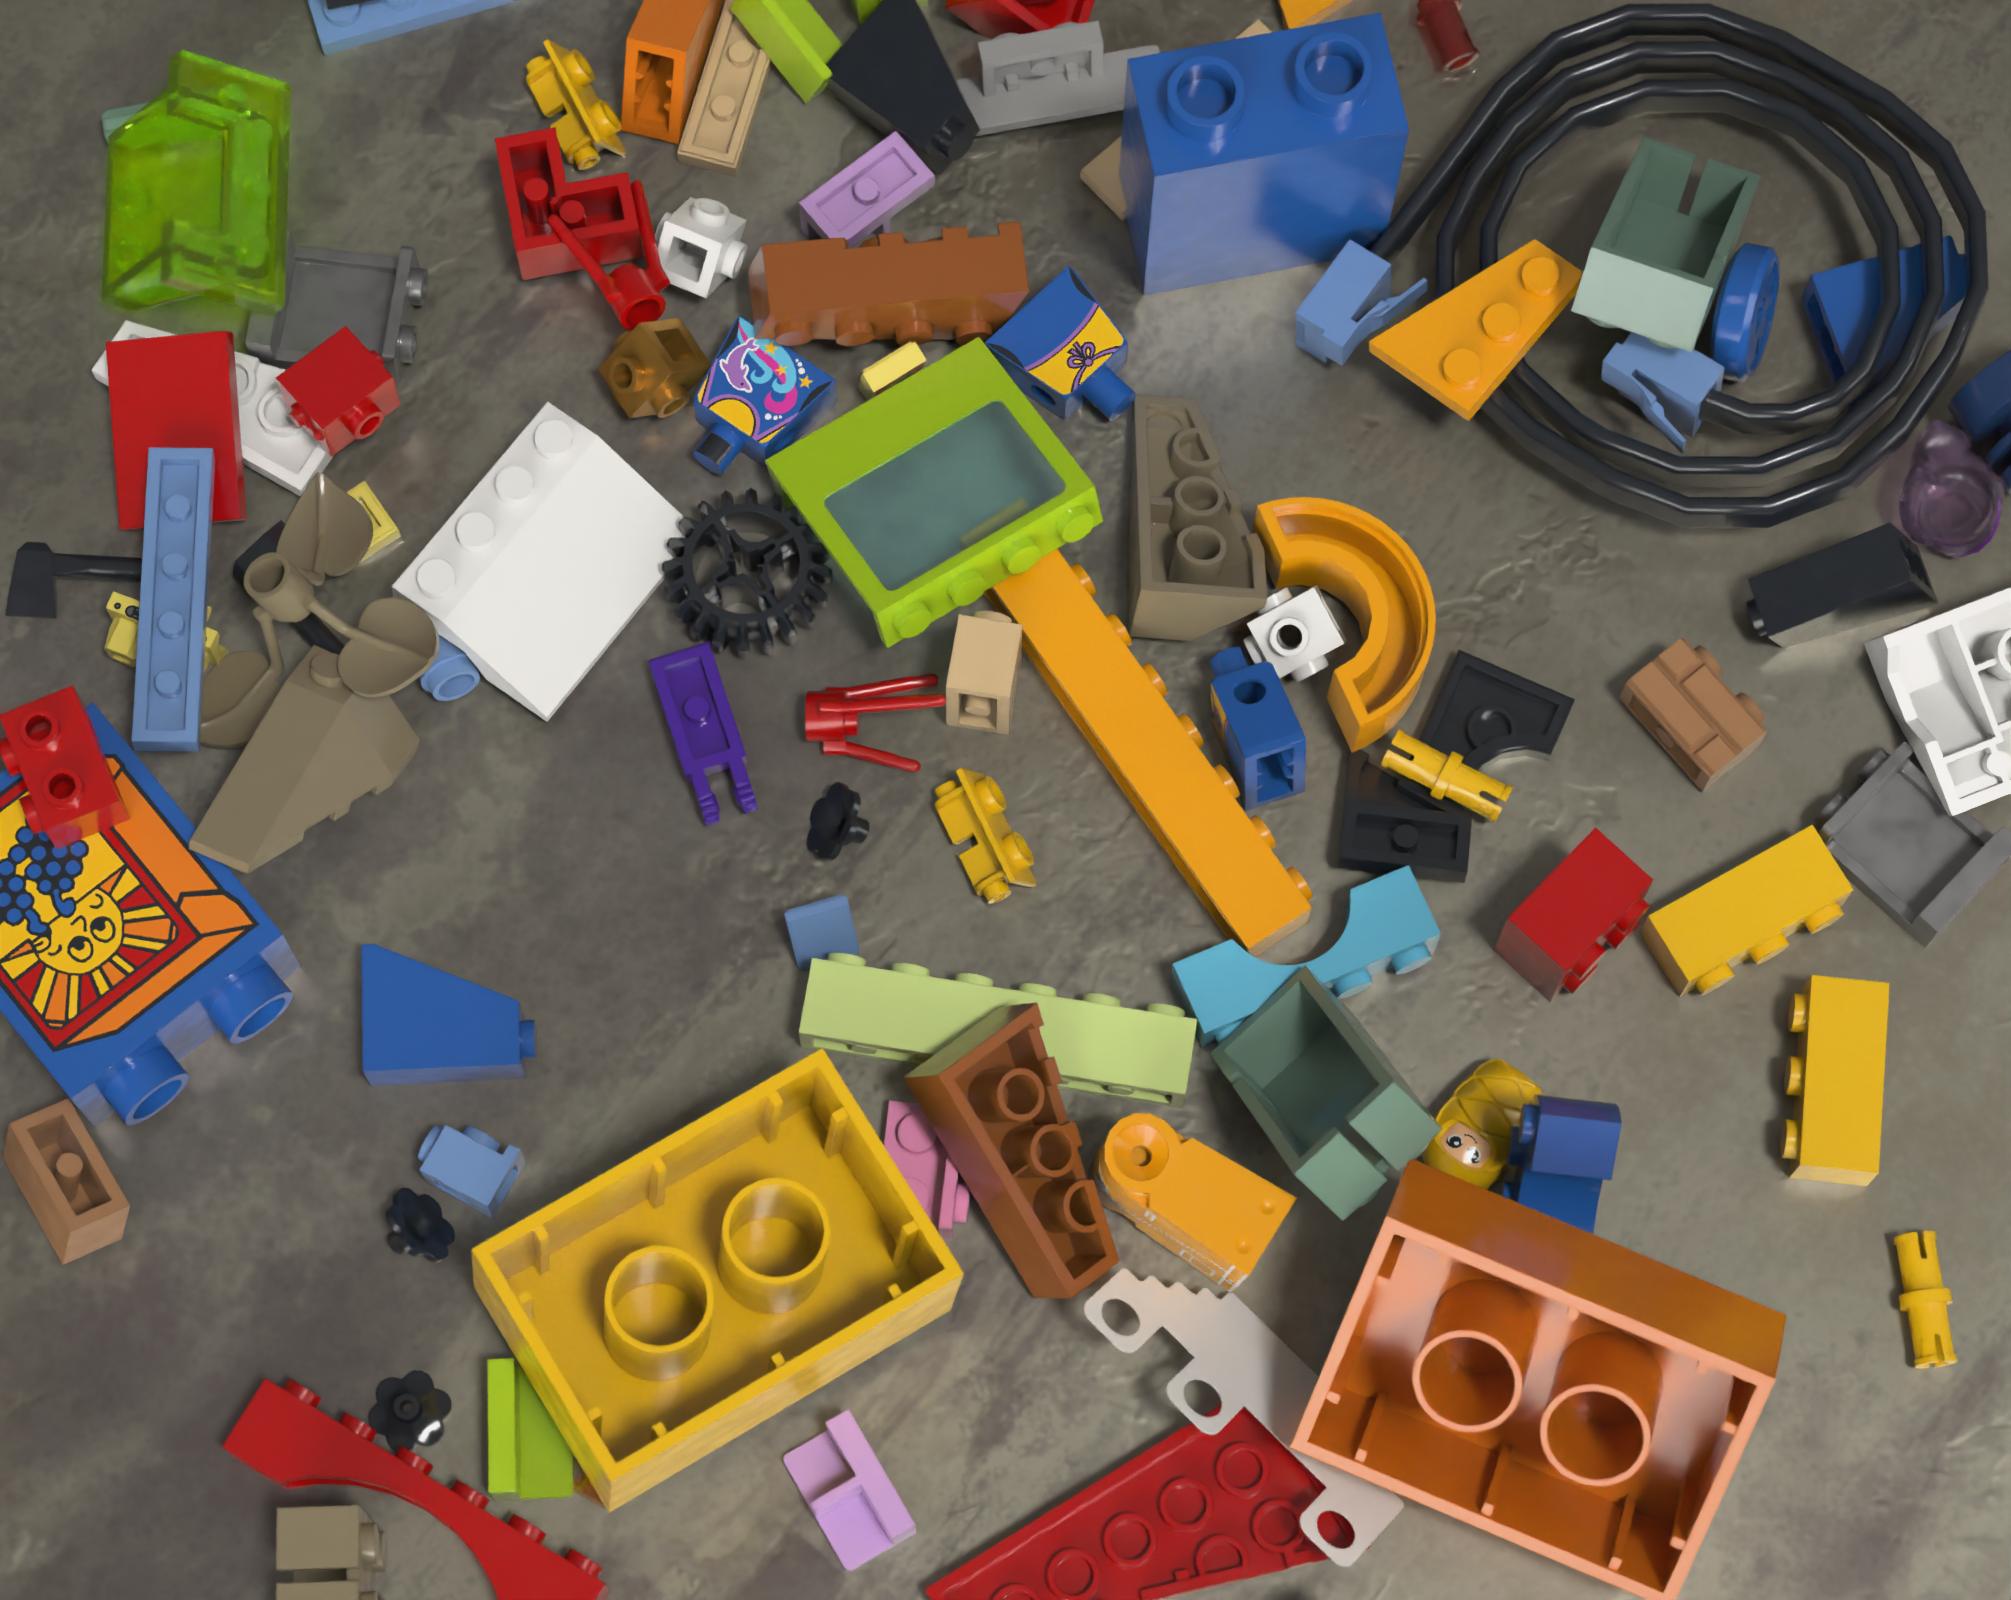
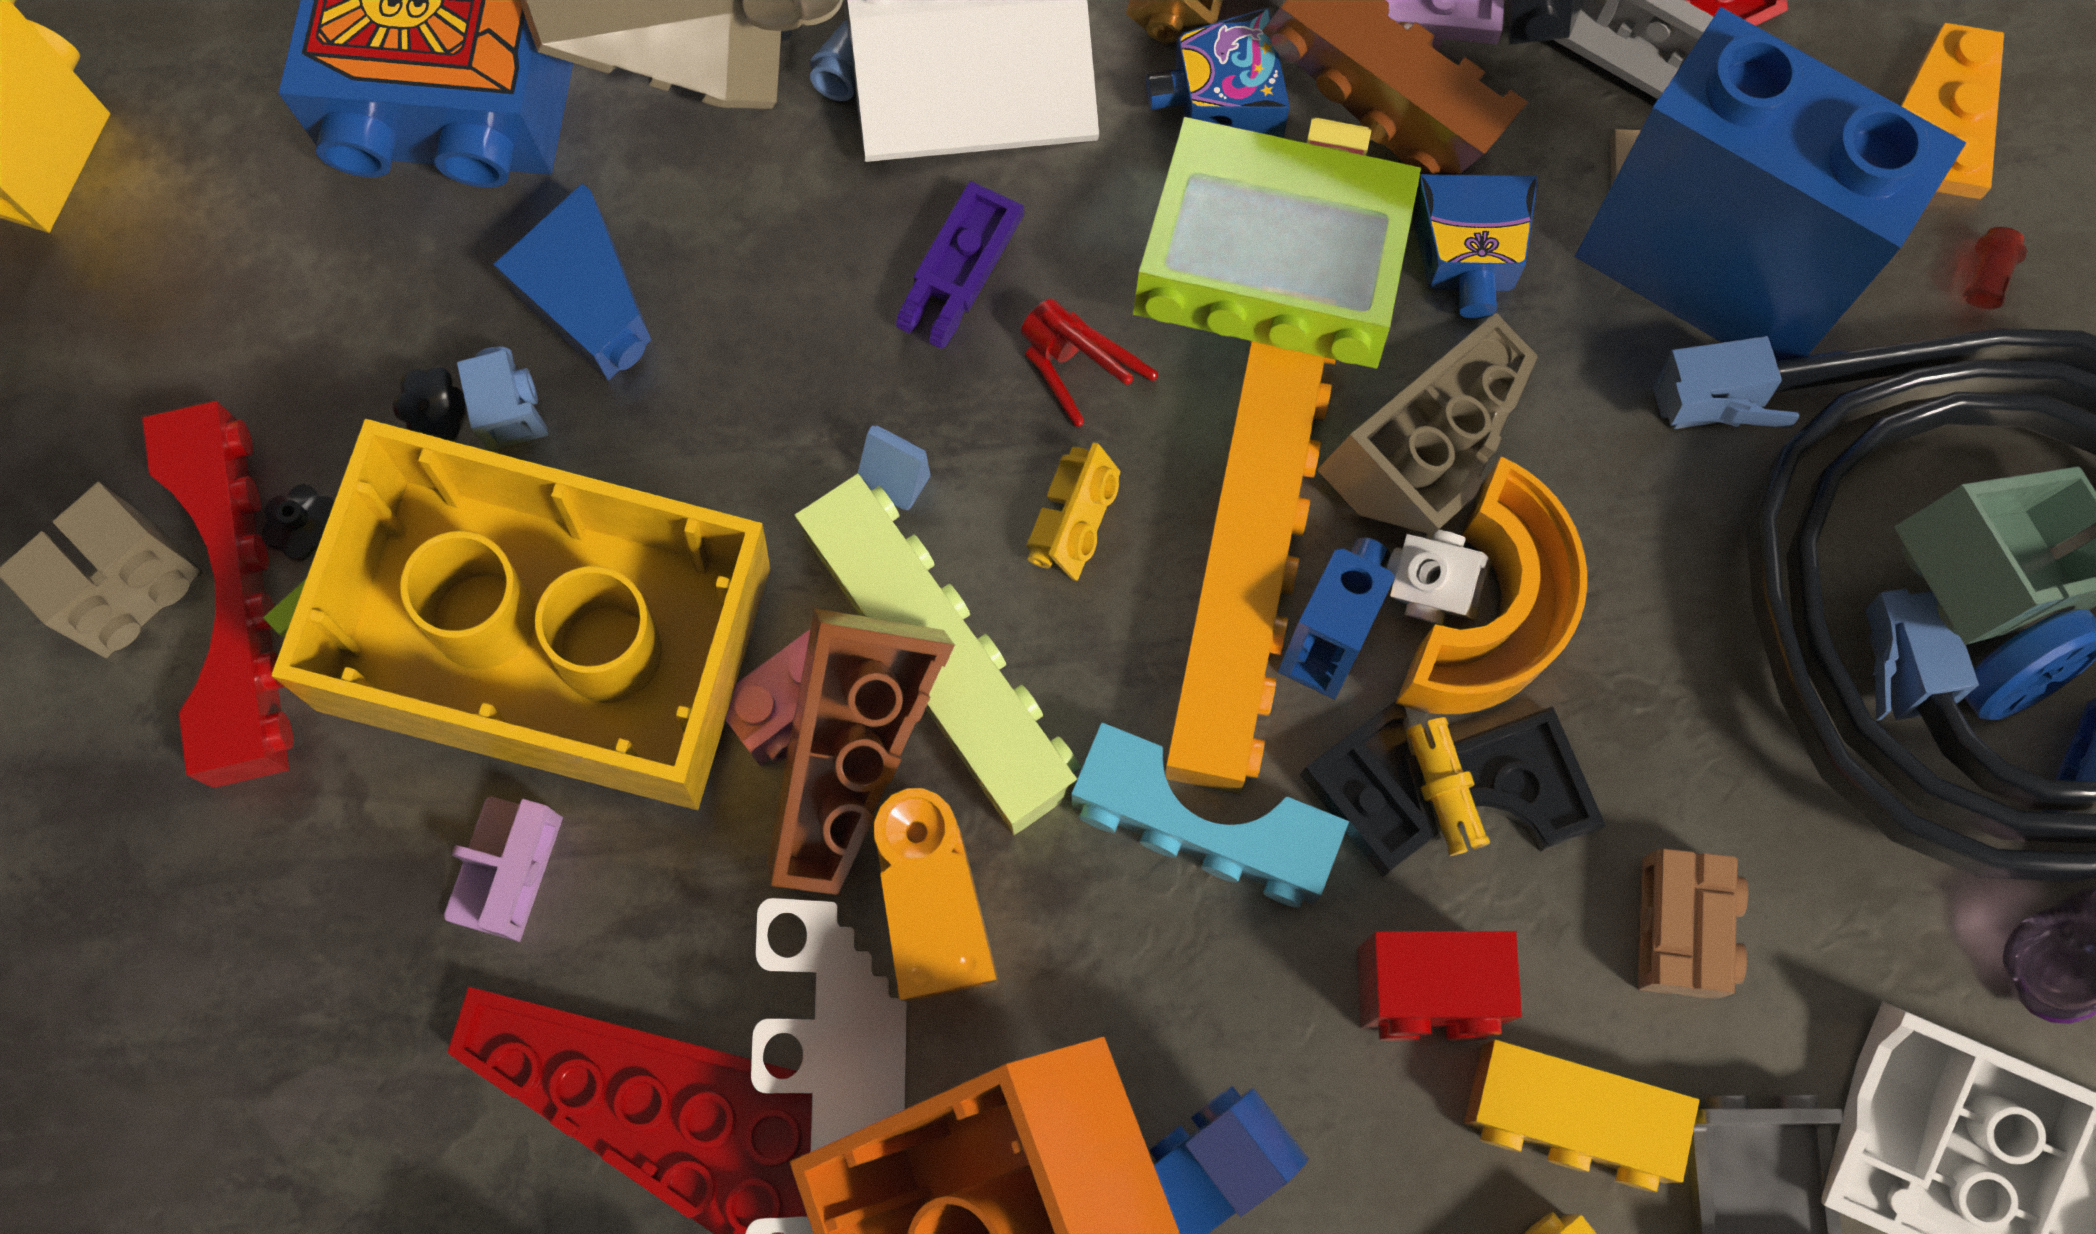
camera: 50 degrees right, 0 degrees up
medium nougat brick [2,1098,130,1265] -> none
black gear [662,487,833,658] -> none
black plant [807,782,870,861] -> none
tan brick [946,611,1023,735] -> none
sand green piece [1210,966,1442,1221] -> none
light orange wing [1369,239,1583,421] -> none
yellow piece [1421,1059,1543,1190] -> none
black slope [1746,522,1939,648] -> none

